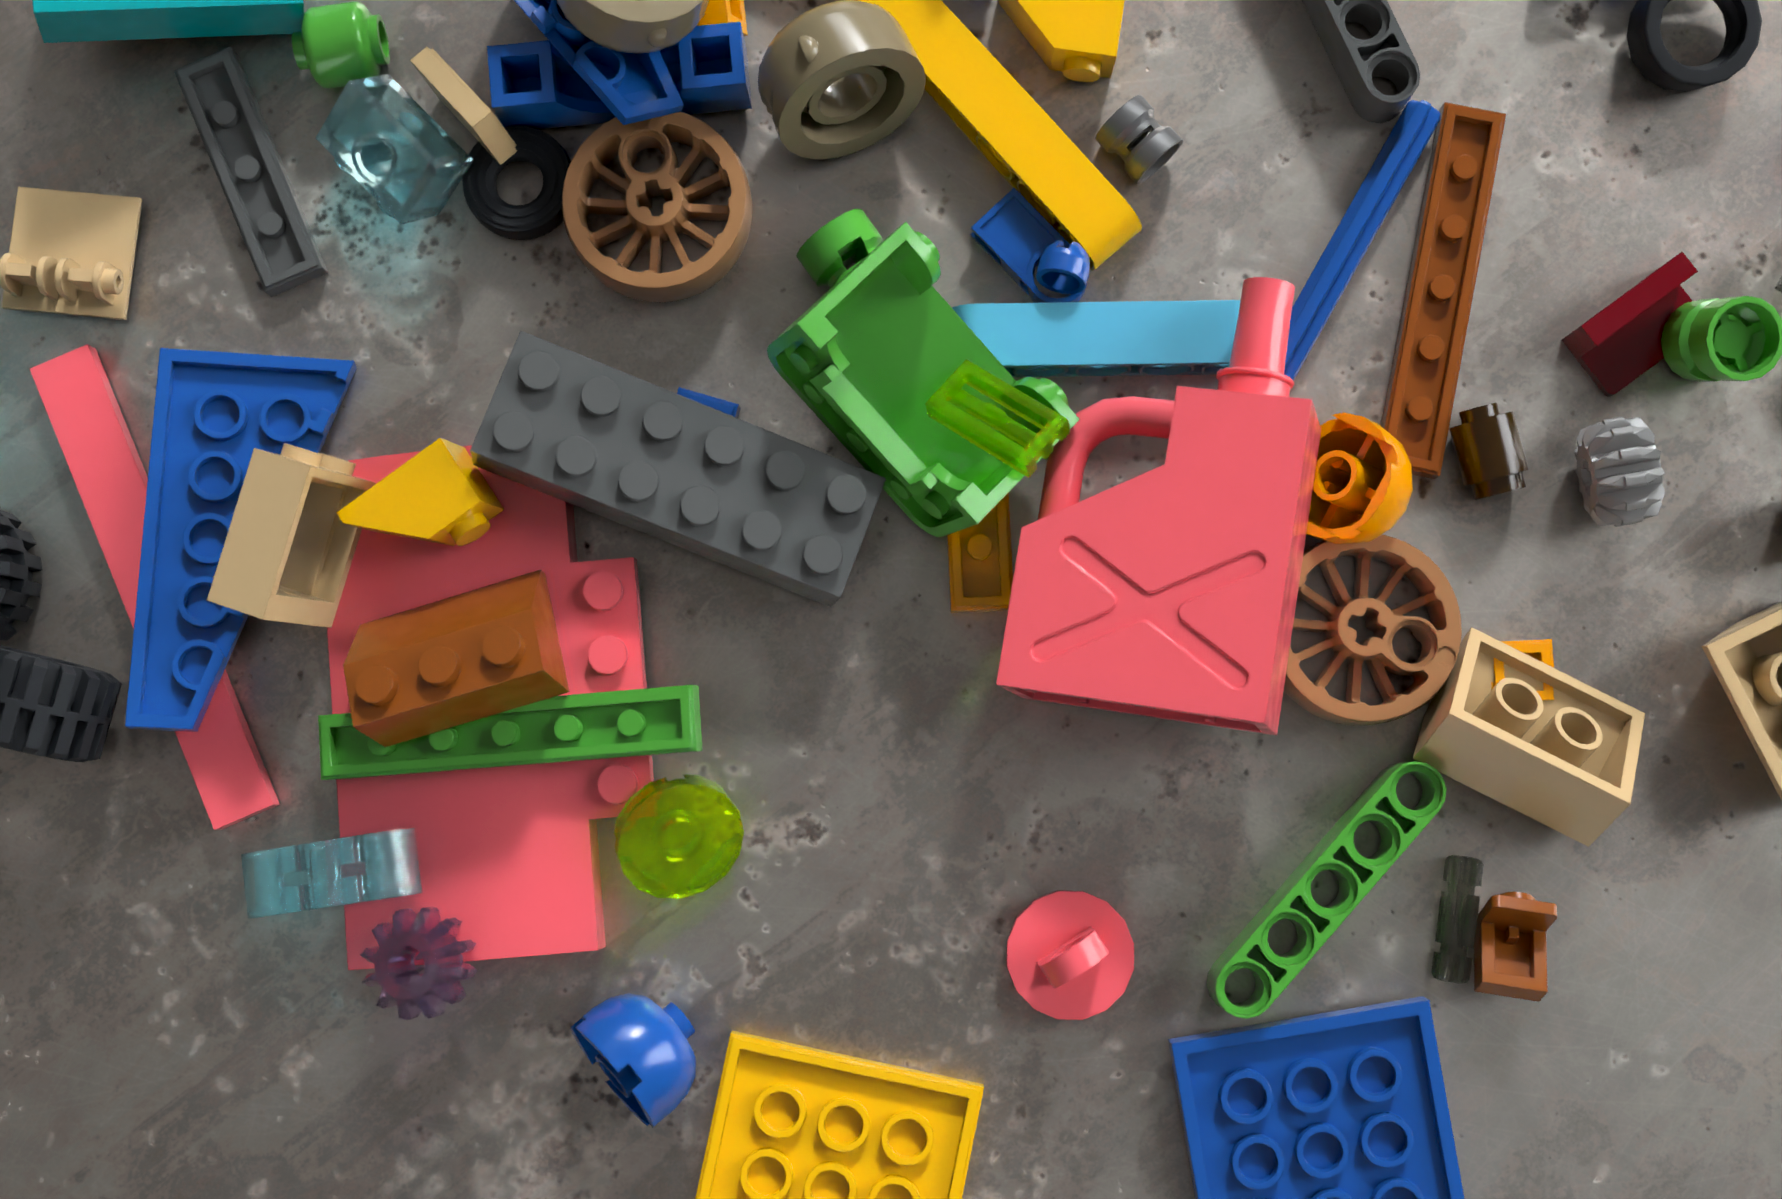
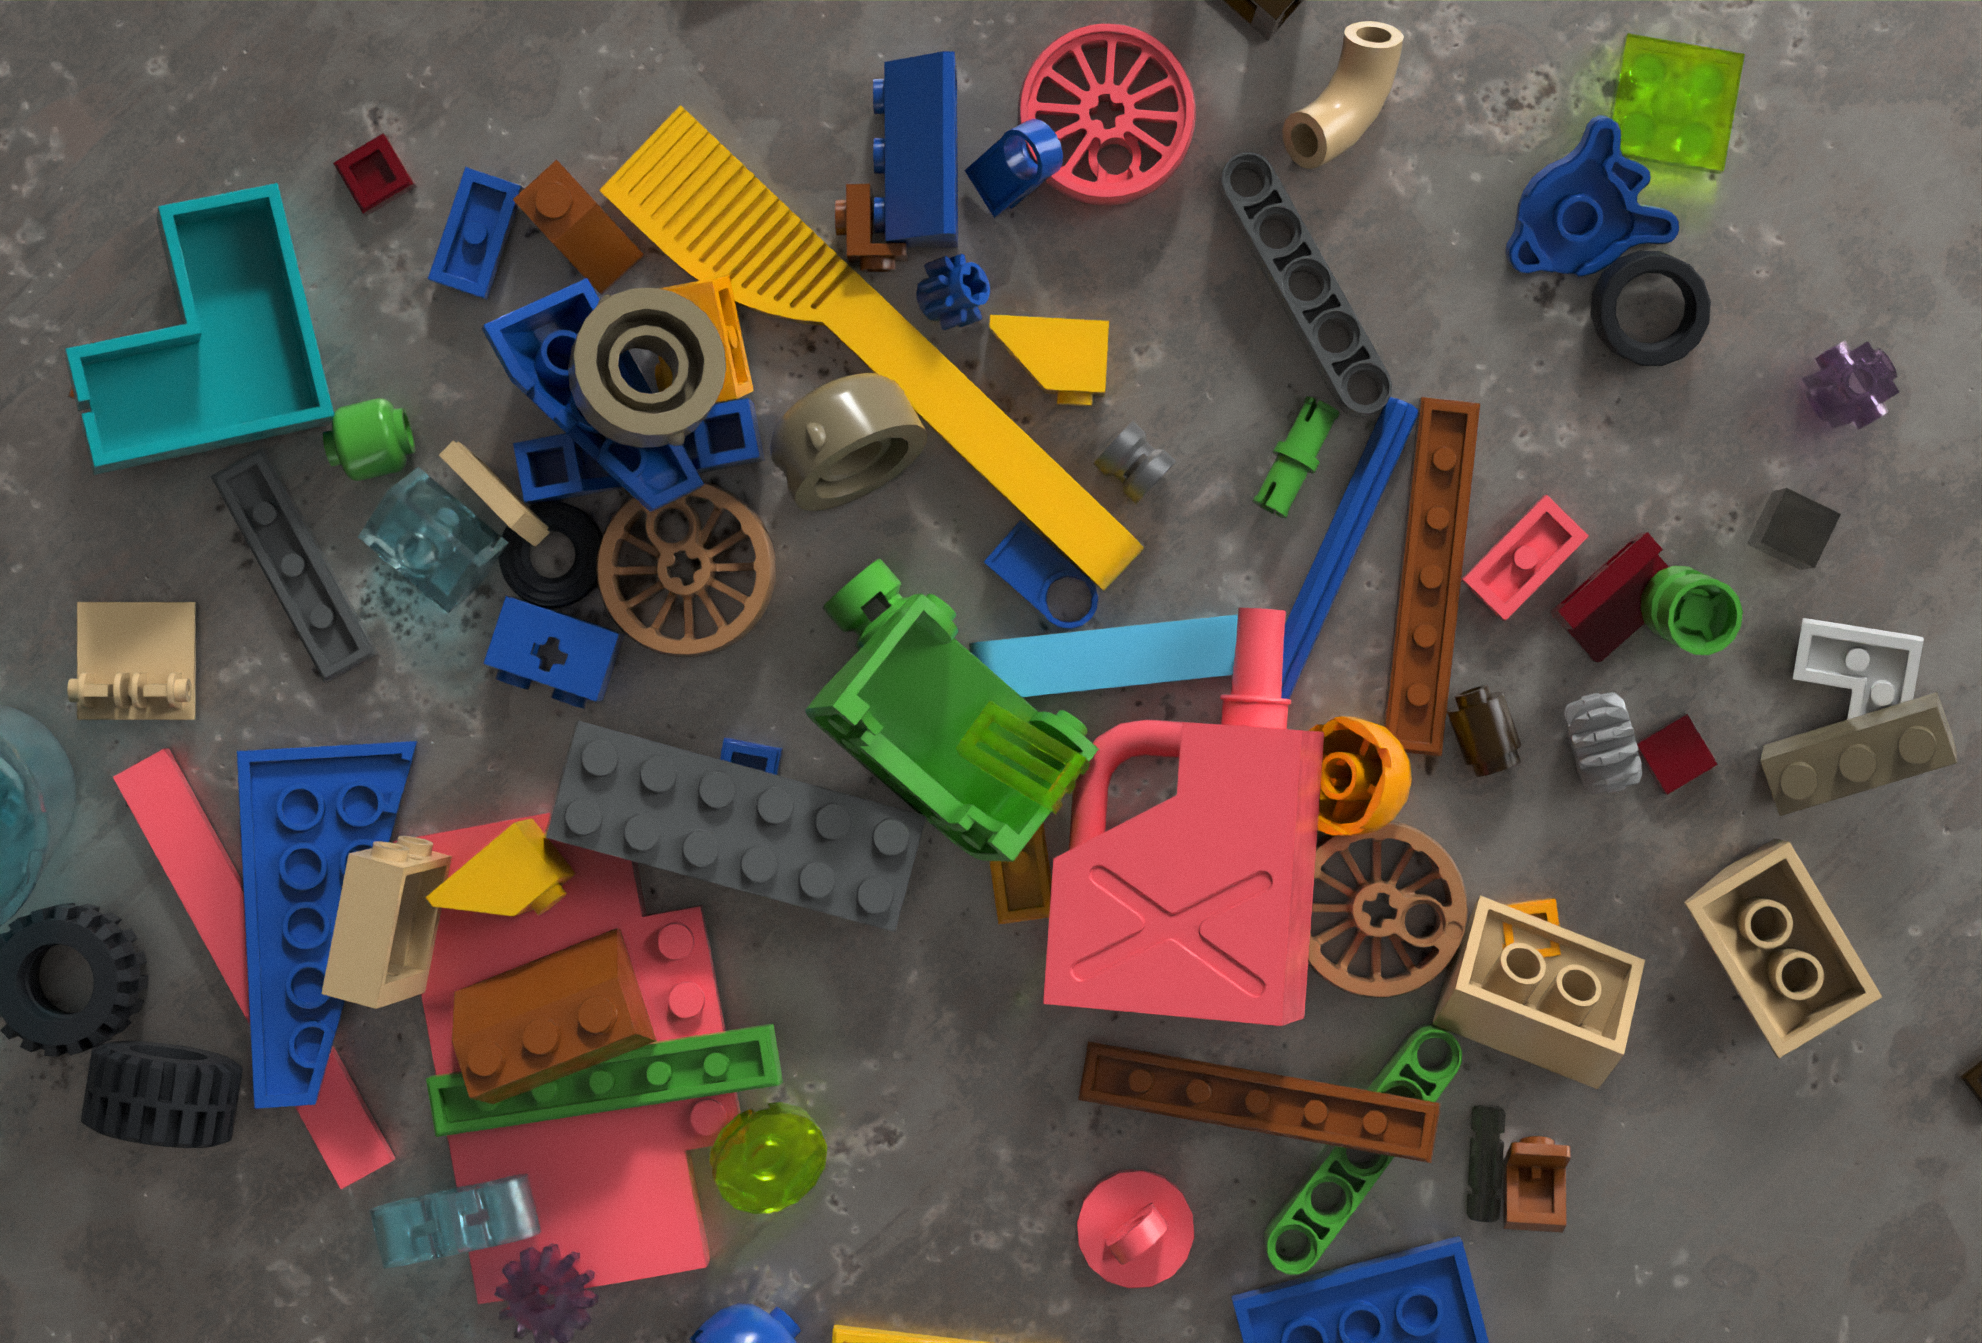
camera: 15 degrees left, 5 degrees up
blue hinge [1036,240,1090,294] -> none
none -> blue brick [483,596,625,709]
none -> dark orange tile [1078,1041,1441,1163]
none -> bright green pin [1252,396,1340,519]
none -> coral plate [1461,494,1589,621]
none -> dark red tile [1636,713,1718,795]

